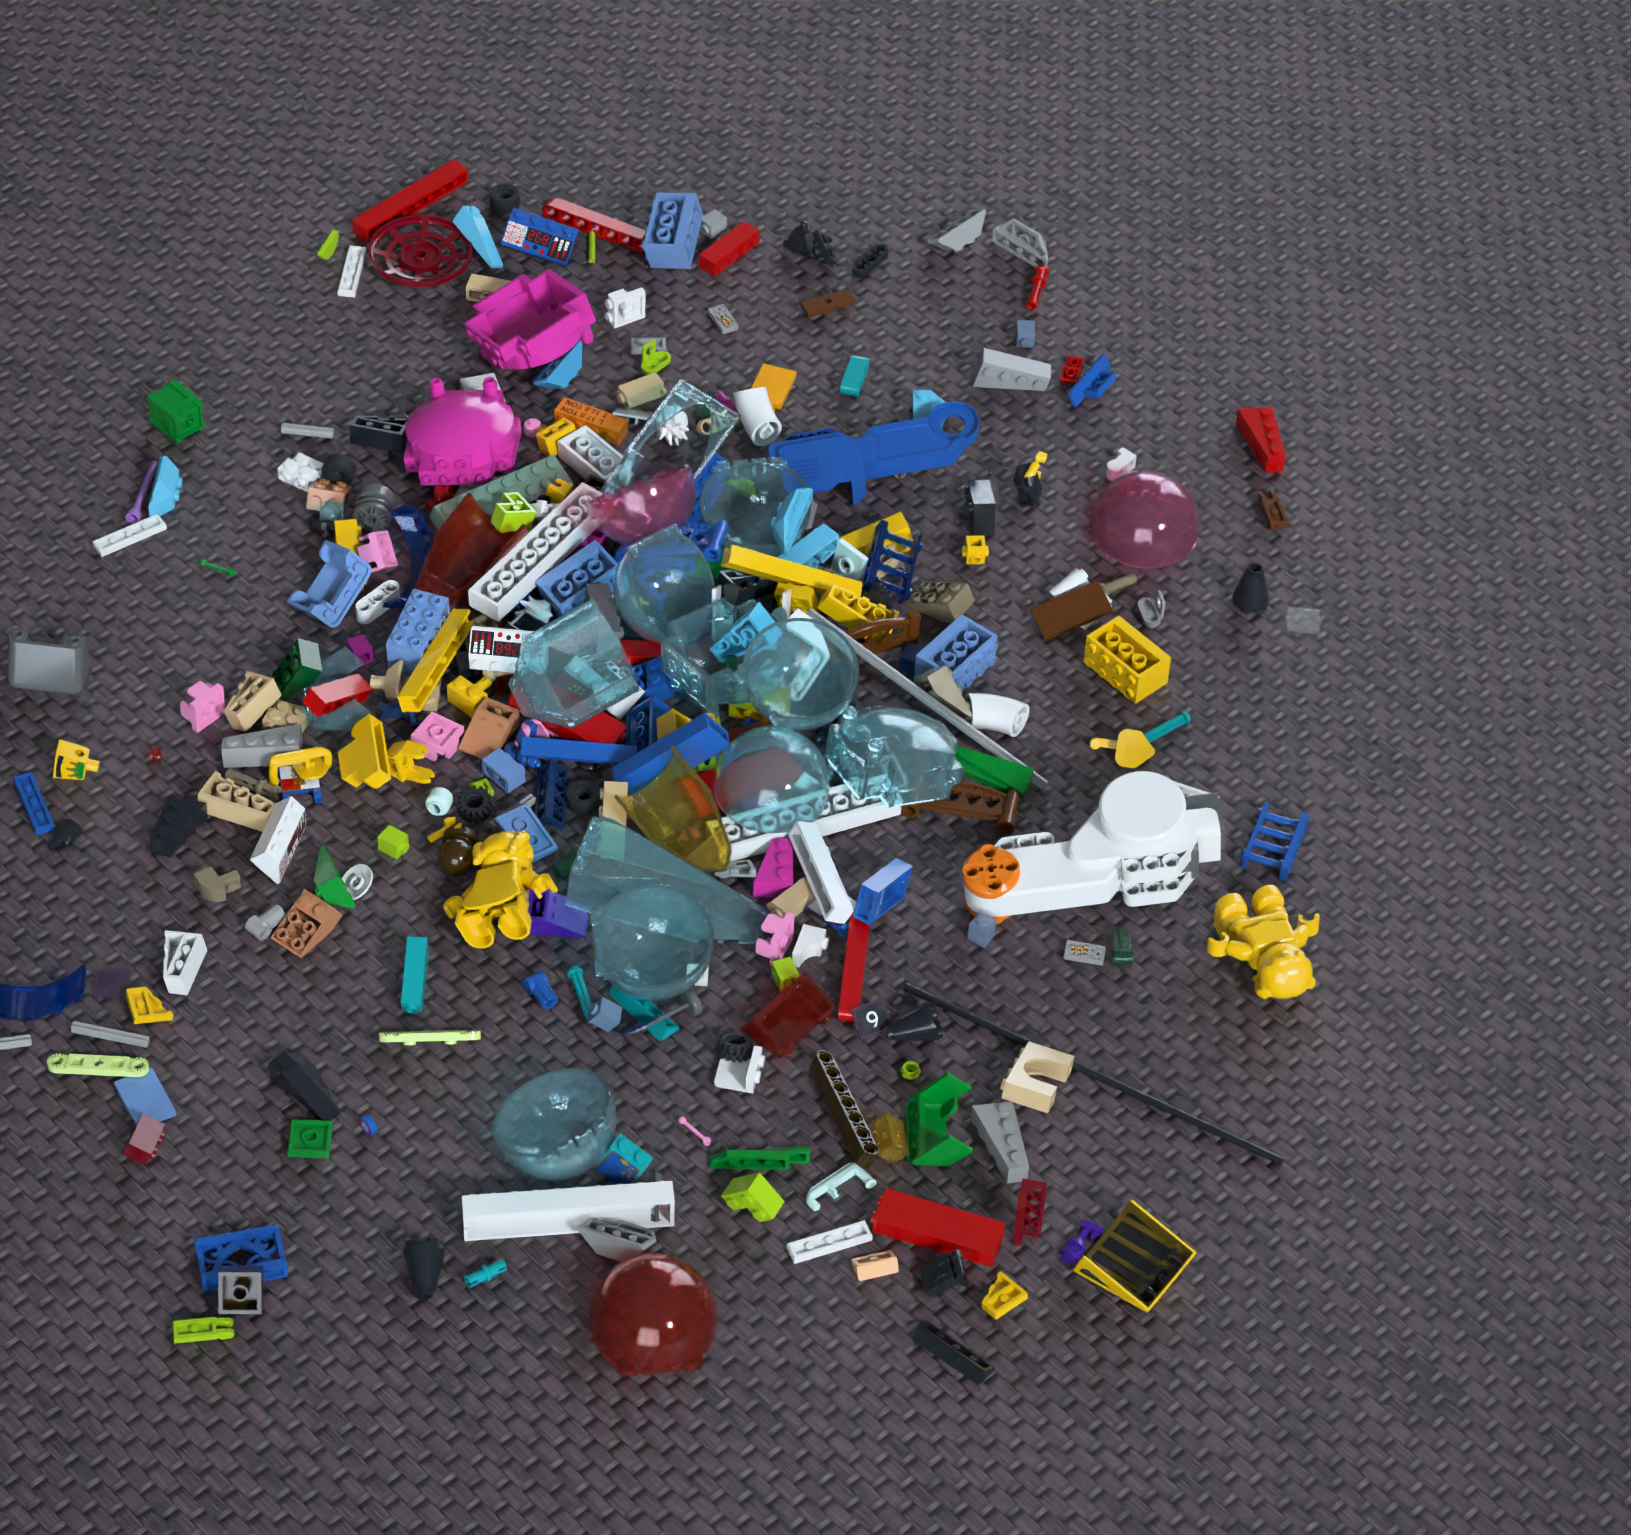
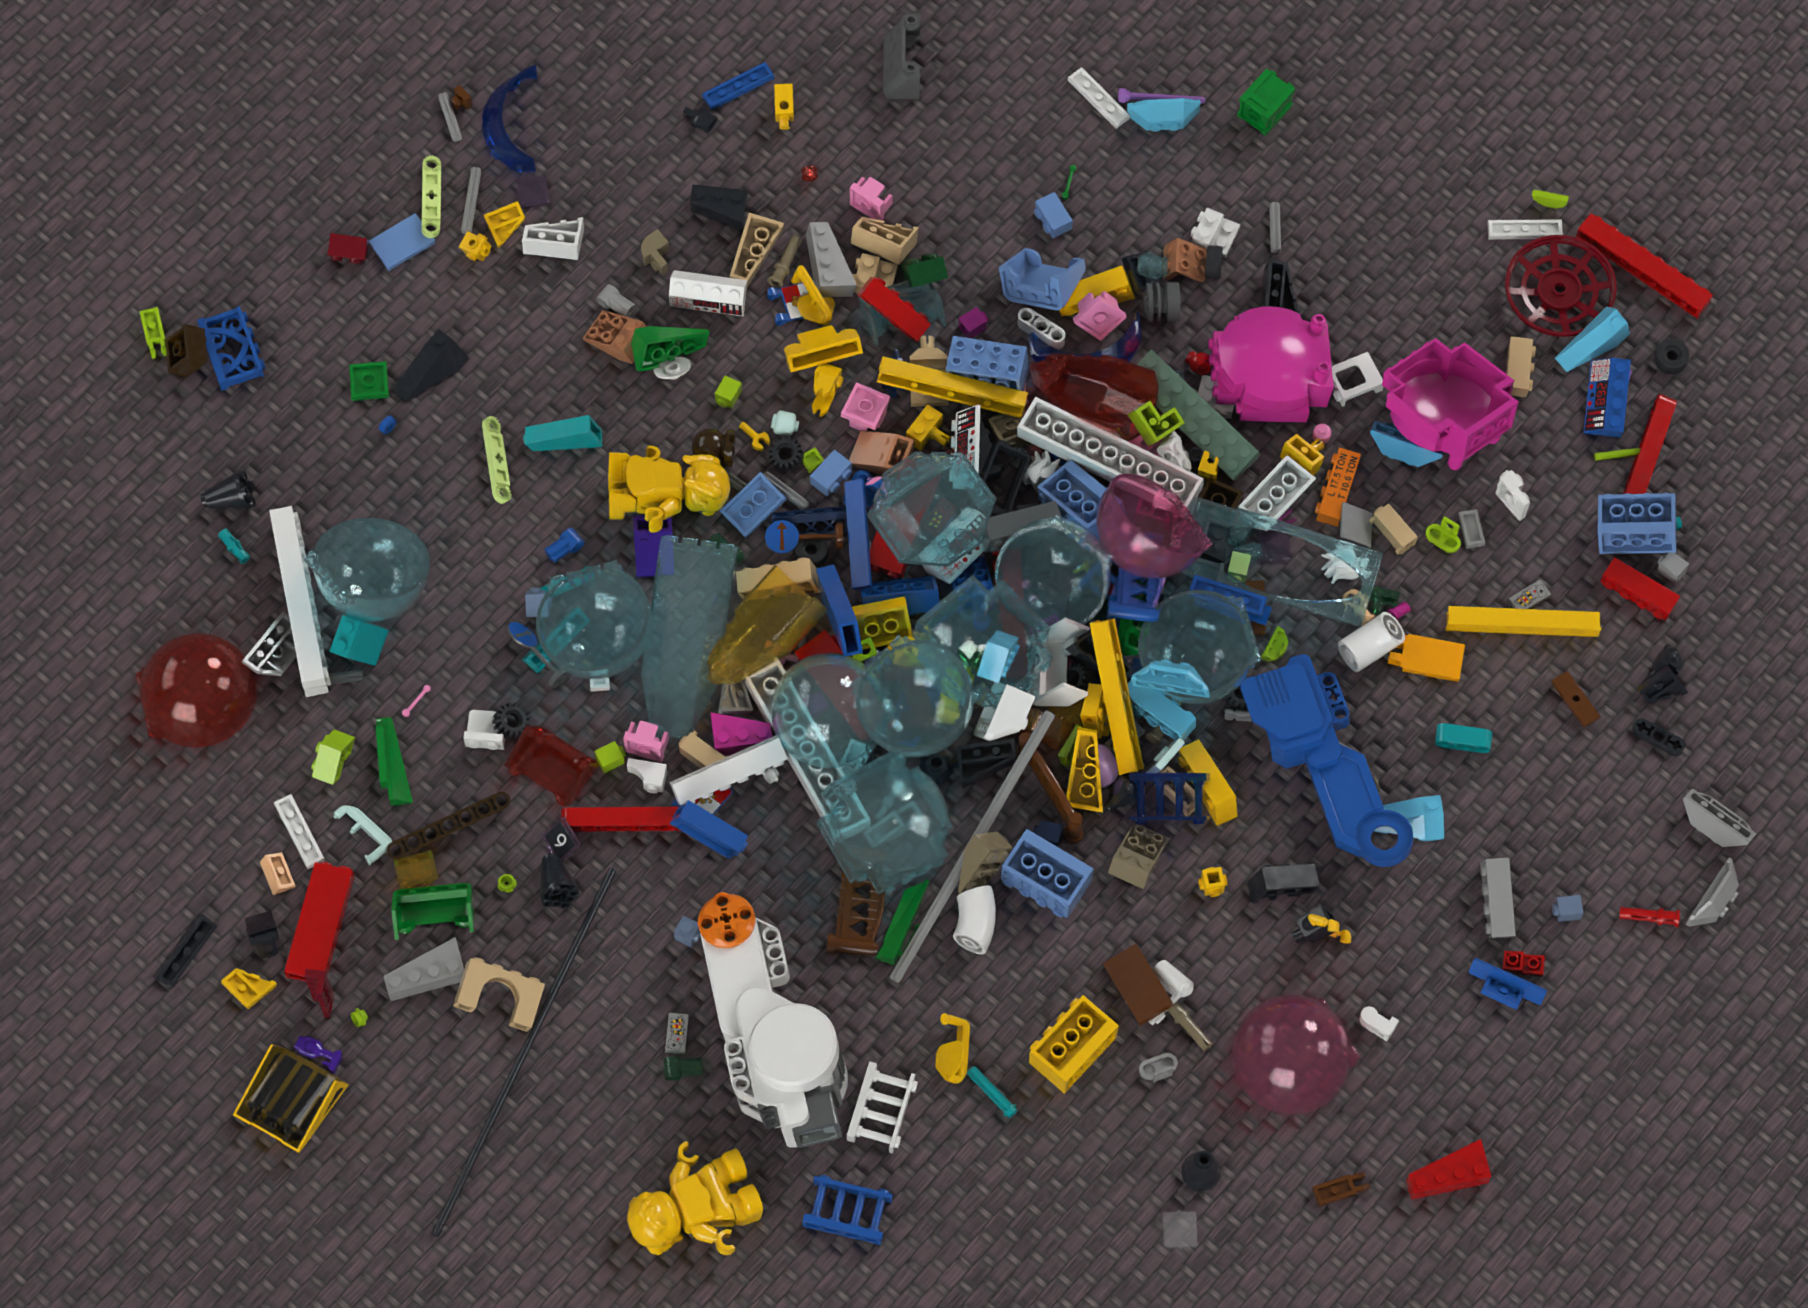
camera: 85 degrees right, 20 degrees up
none -> lime plate [351,1008,368,1027]
none -> yellow brick [459,231,492,262]
none -> piece [765,520,843,554]
none -> medium blue brick [1034,192,1073,238]
none -> yellow tile [1445,606,1601,637]

